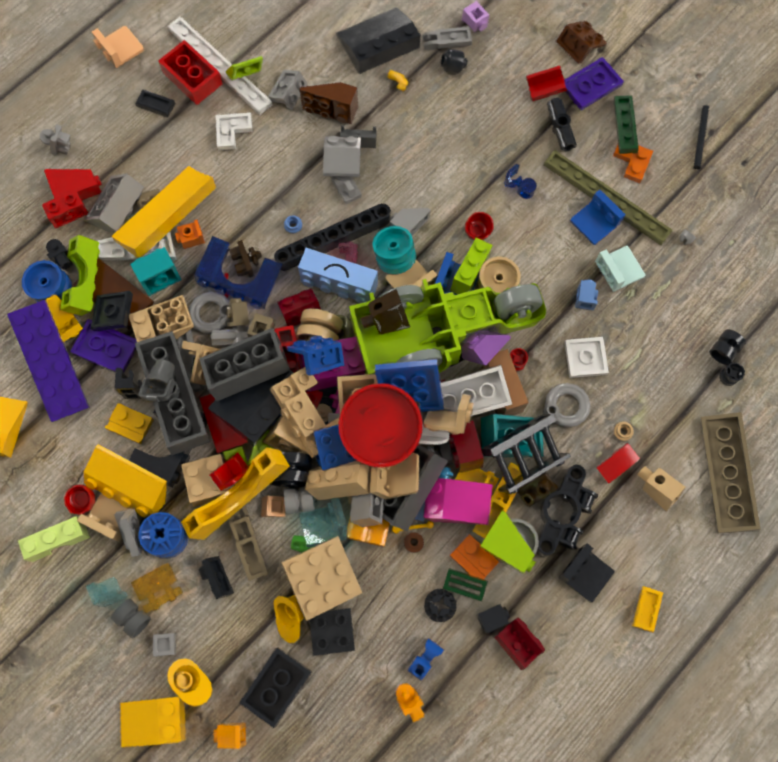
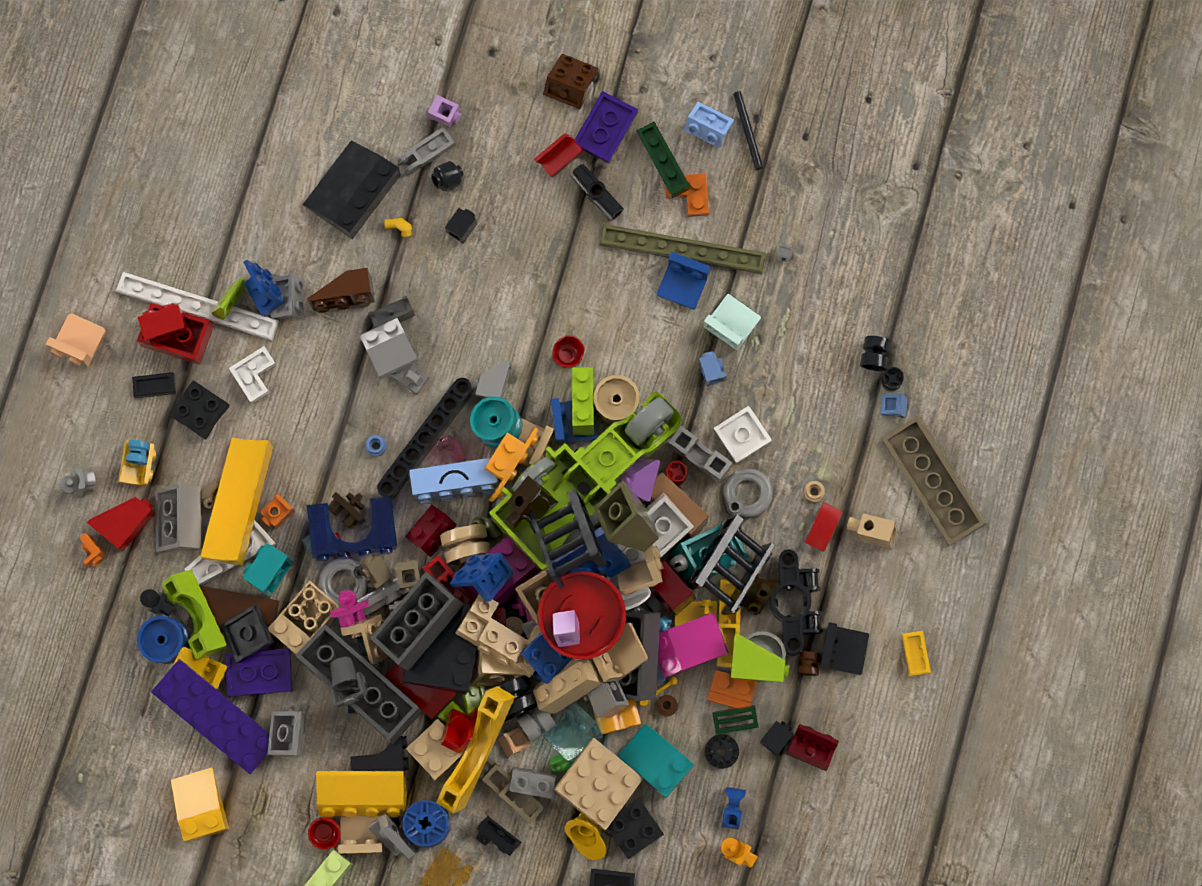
camera: 20 degrees left, 5 degrees up
red bracket [42,190,89,229] -> none
yellow plate [105,403,154,444] -> none
black hinge [114,368,142,399] -> none
clear blue leg [504,164,537,199] -> none
none -> orange bracket [79,533,106,568]
none -> yellow bracket [118,440,156,487]
none -> dark azure wheel [126,440,150,465]
none -> red brick [138,303,188,345]
none -> black brick [169,380,230,440]
none -> blue bracket [243,260,284,317]
none -> light grey slope [267,711,306,758]
none -> dark pink hips [330,590,369,628]
none -> black brick [445,208,477,244]
none -> light orange bracket [484,427,539,502]
none -> light grey bracket [510,767,557,798]
none -> black fence [529,489,607,588]
none -> lavender panel [553,610,580,647]
none -> olive slope [594,481,659,552]
none -> teal slope [617,723,695,798]
none -> light grey arch [668,426,733,484]
none -> light grey hinge [670,554,689,572]
none -> light blue bracket [684,102,734,148]
none -> reddish brown wheel [798,651,821,676]
none -> medium blue slope [880,394,908,417]

